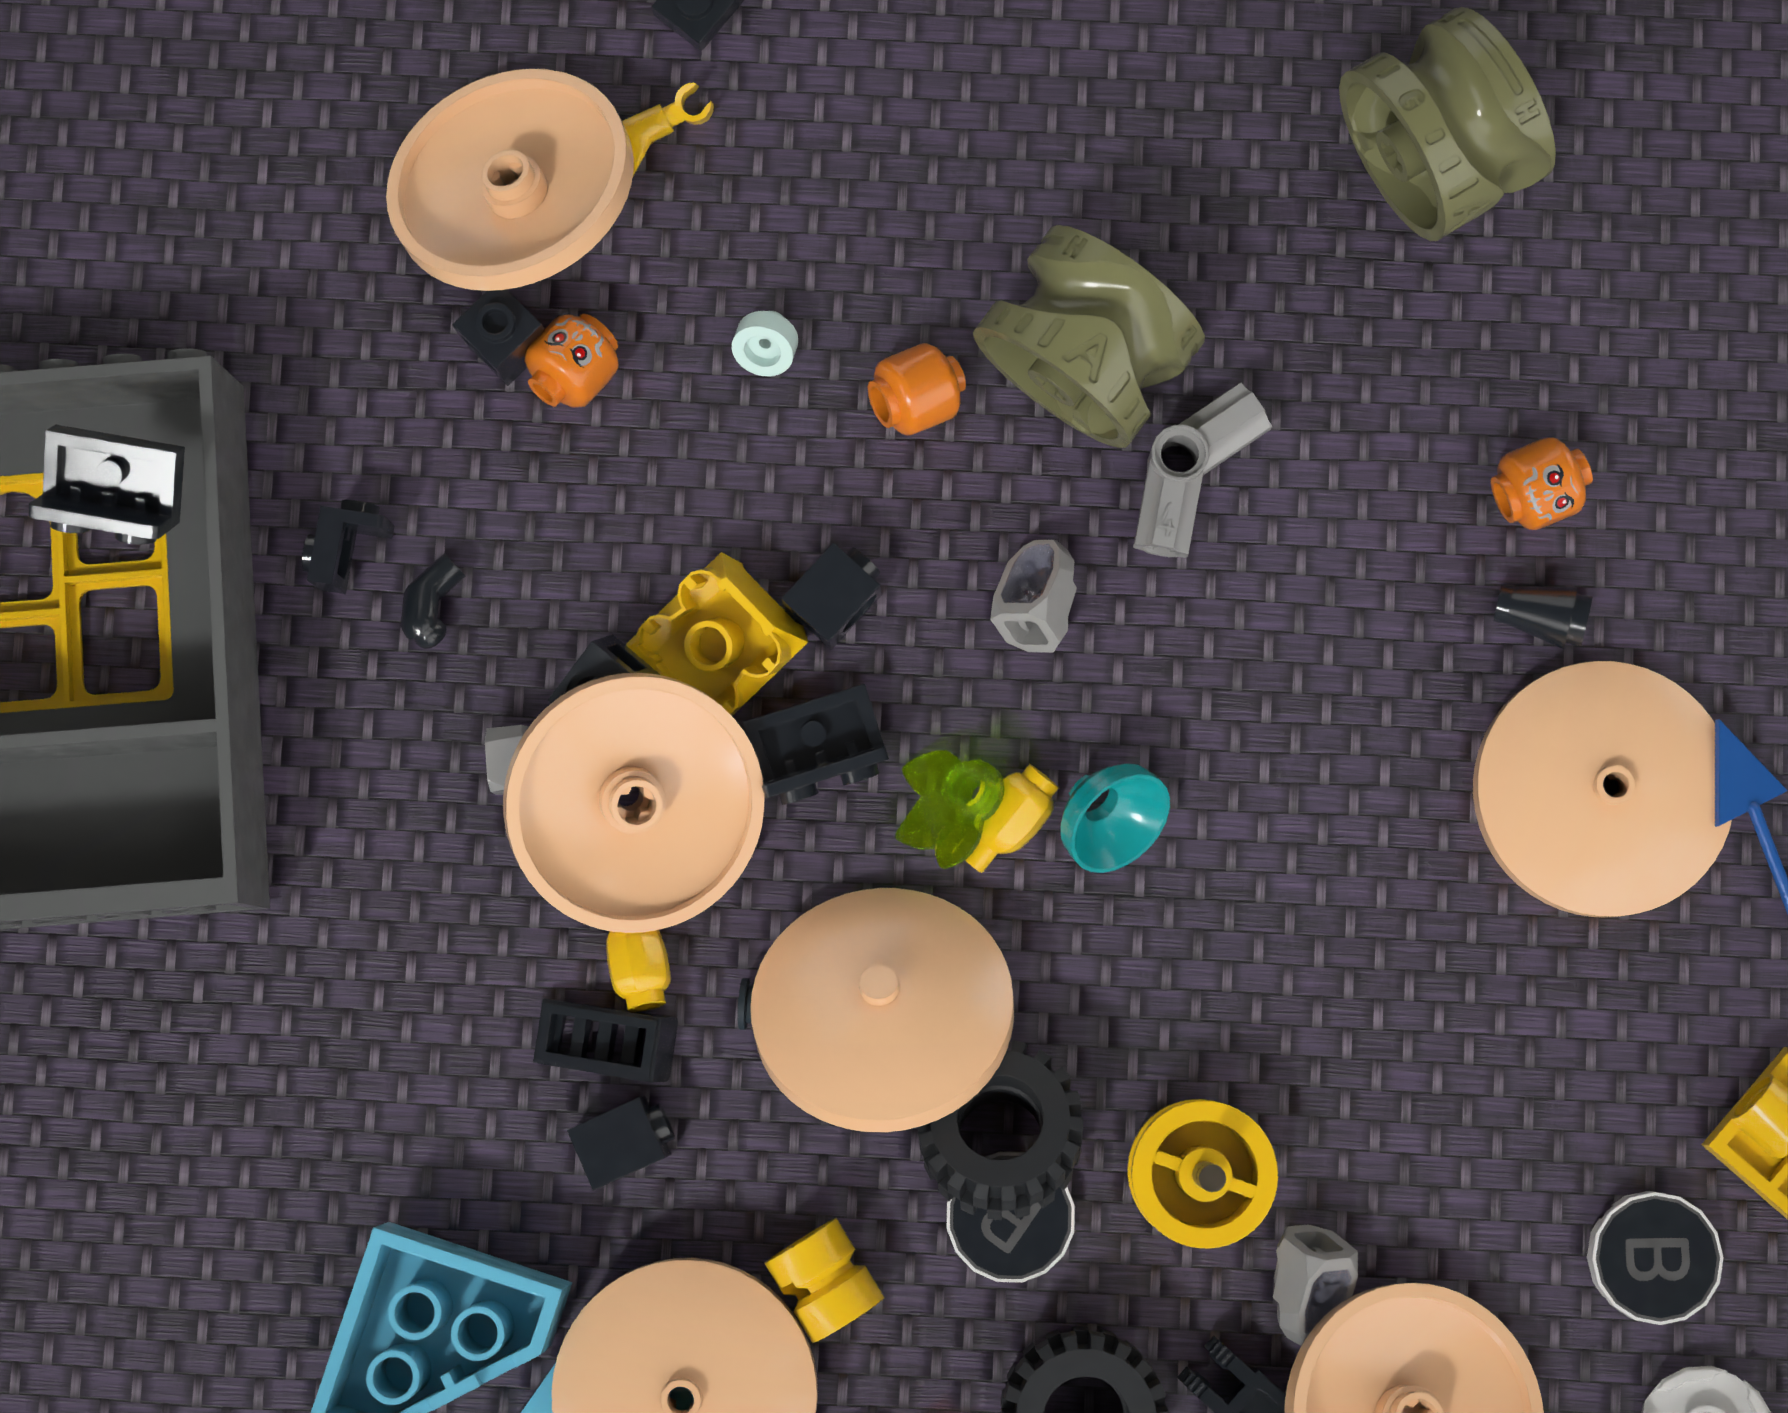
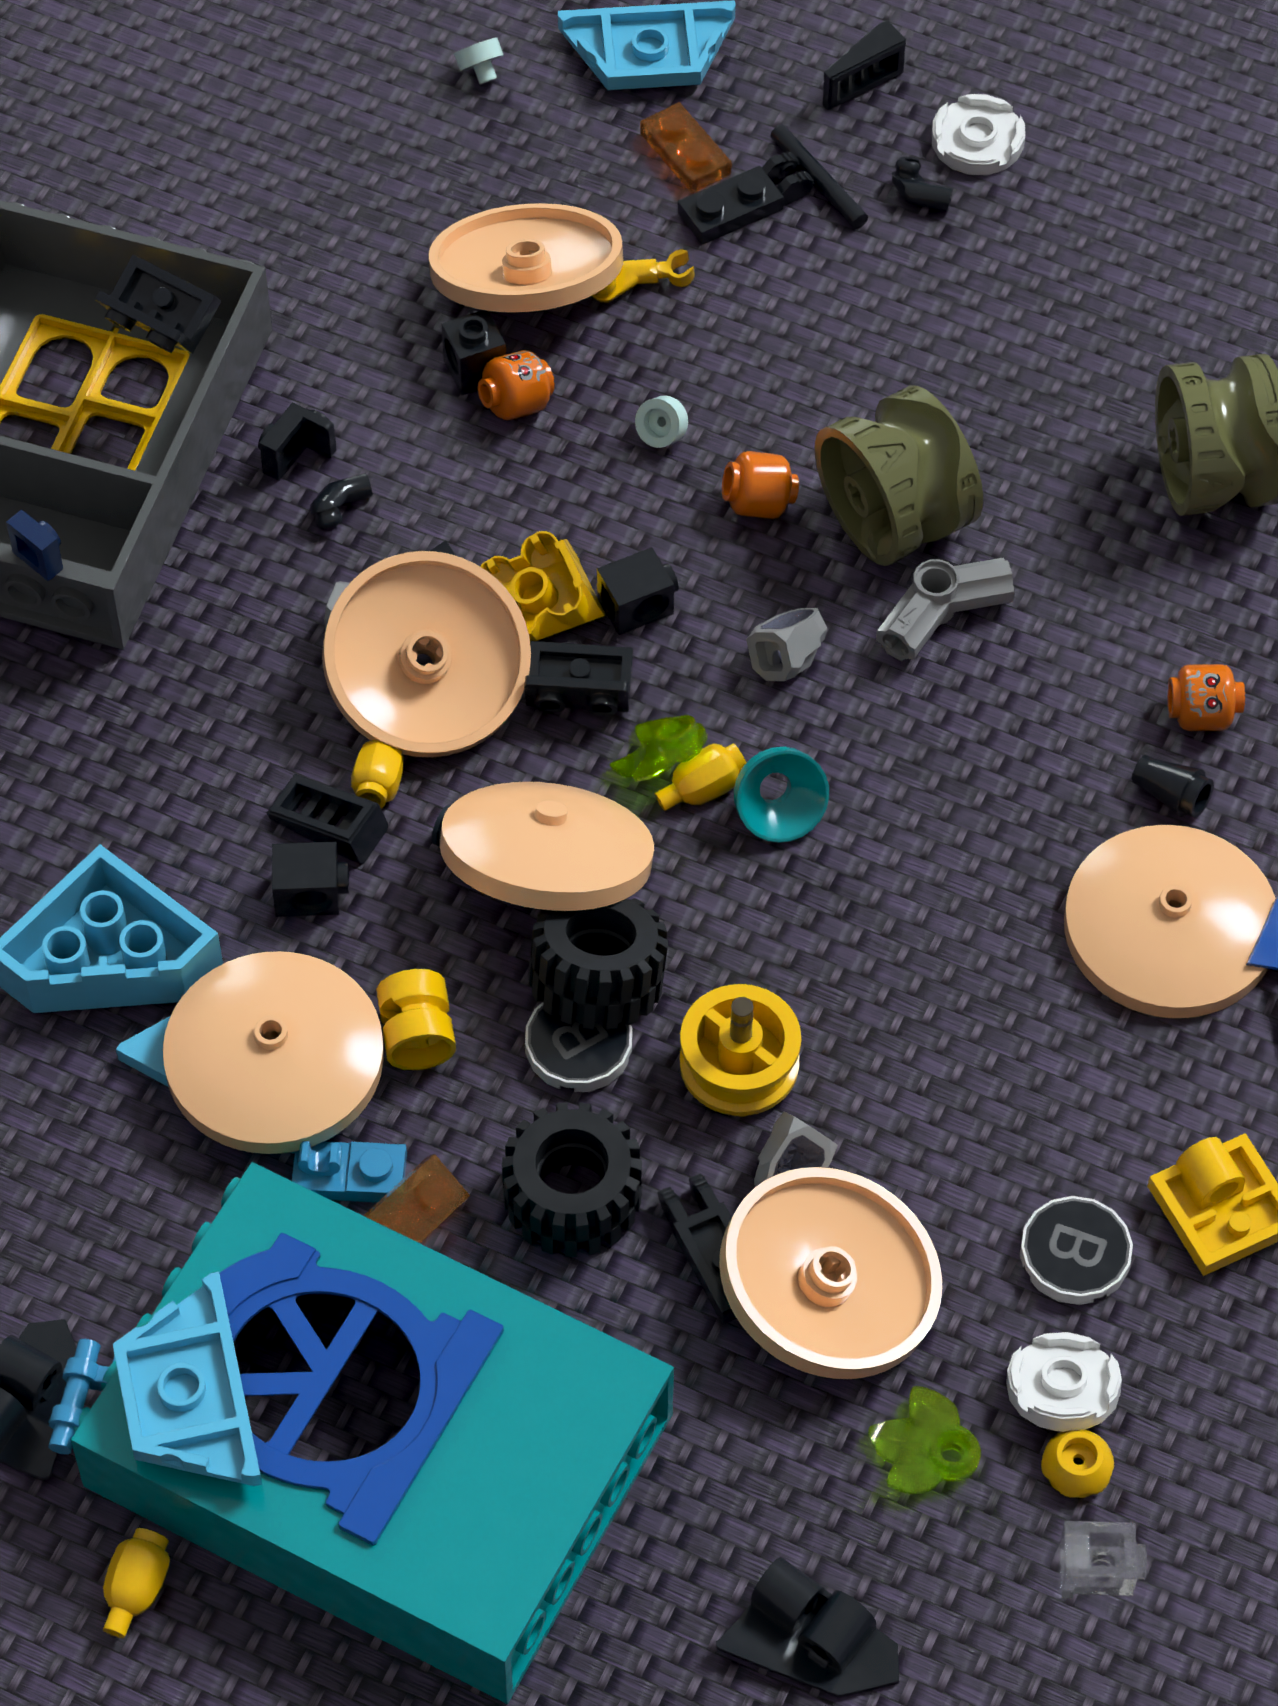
camera: 15 degrees right, 25 degrees down
none -> dark blue plate [6,509,63,581]

